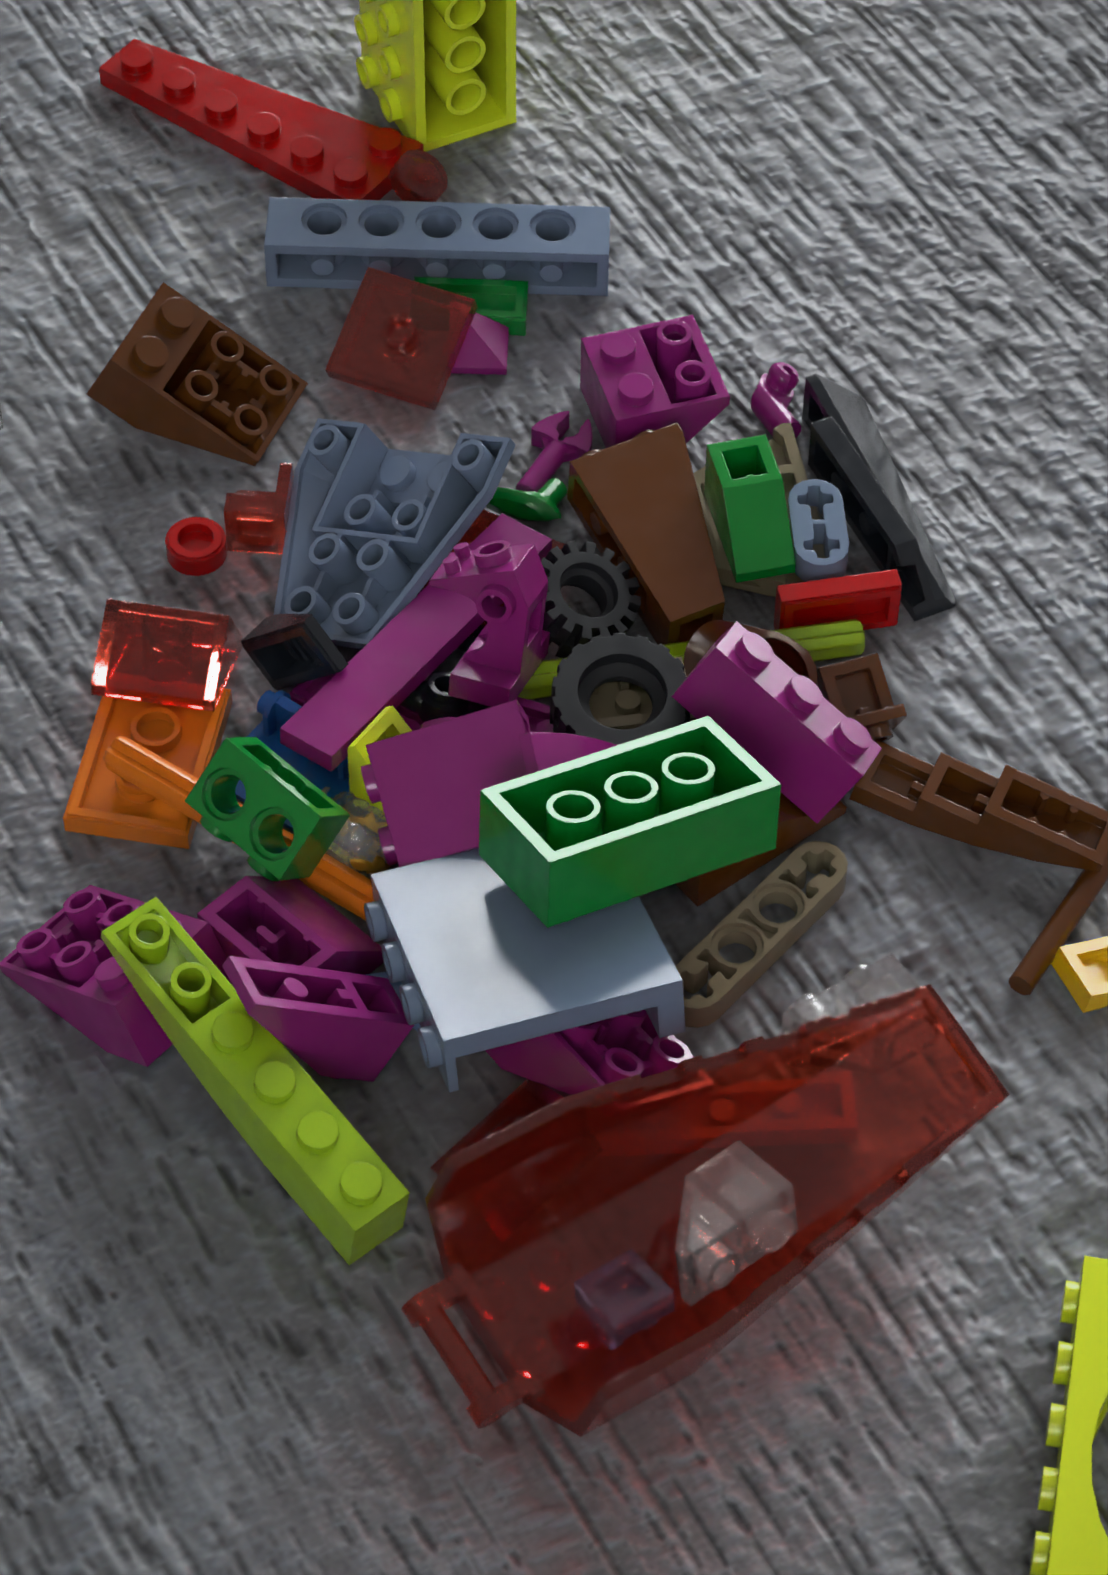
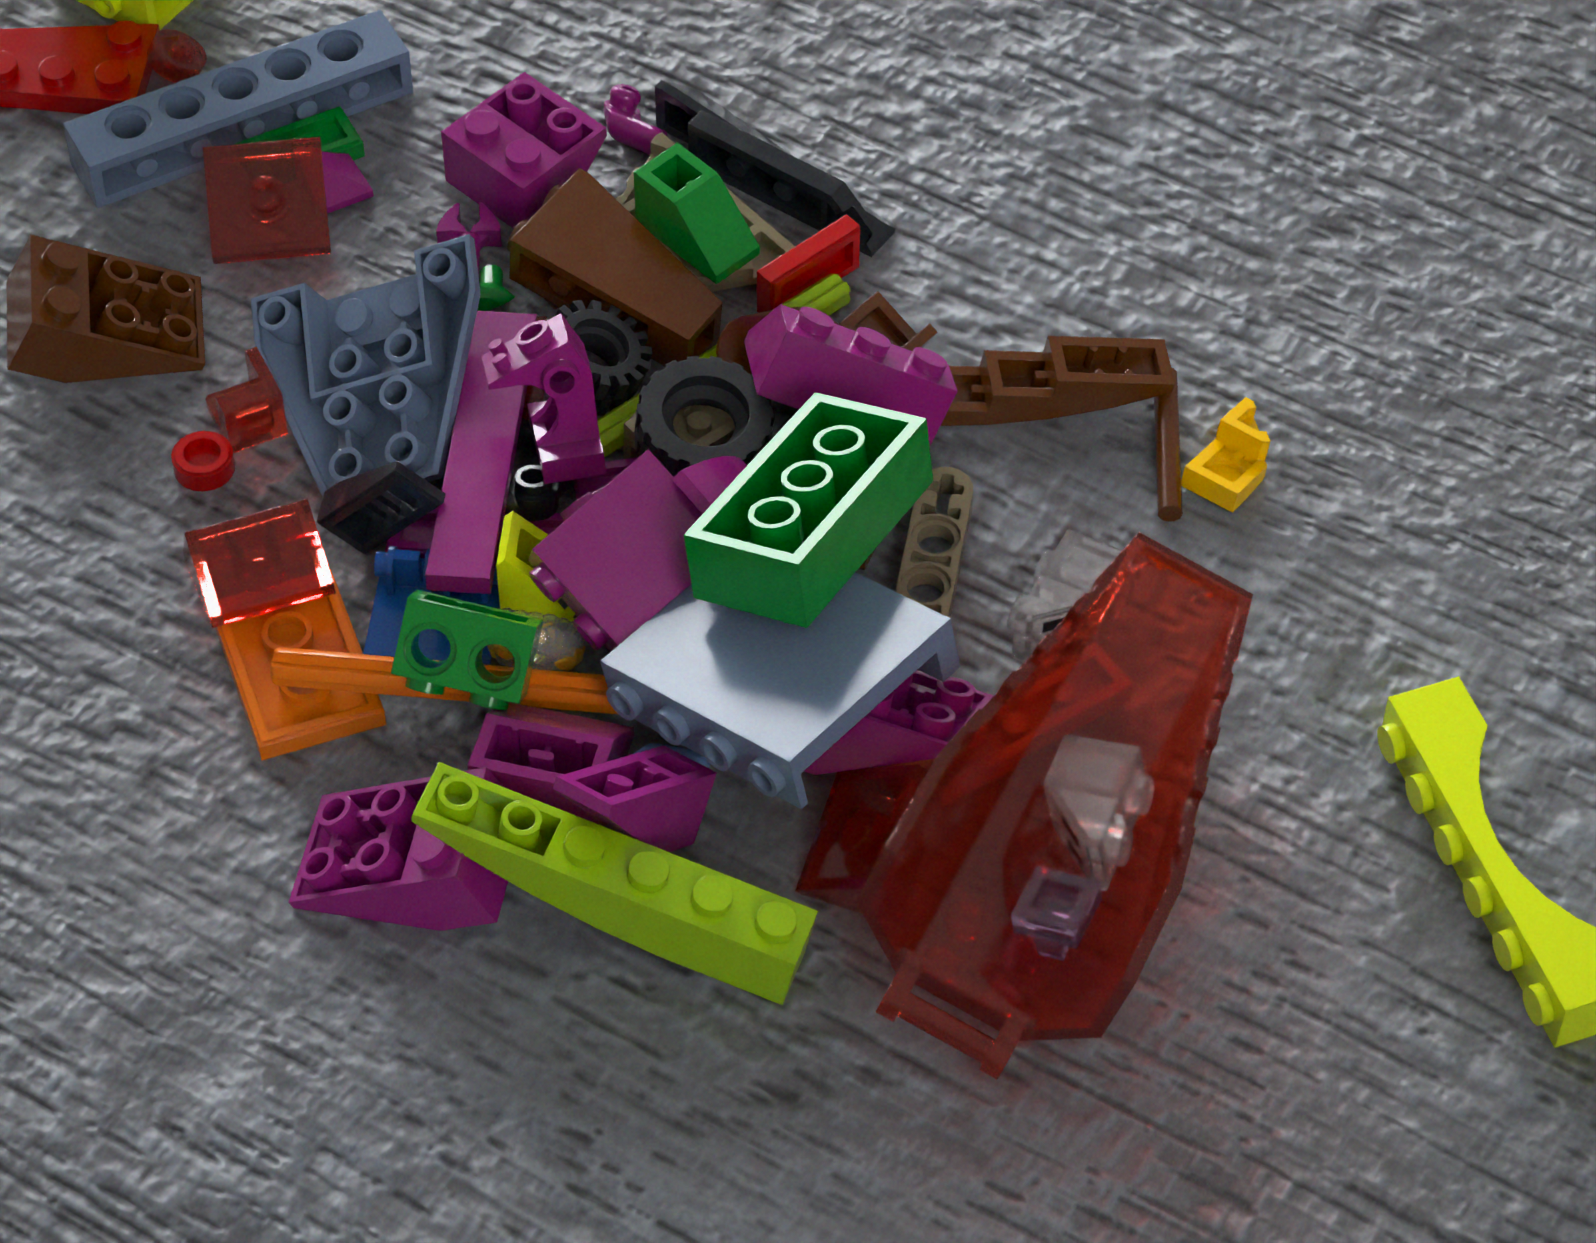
camera: 30 degrees left, 0 degrees up
sand blue beam [787,479,849,582] -> none

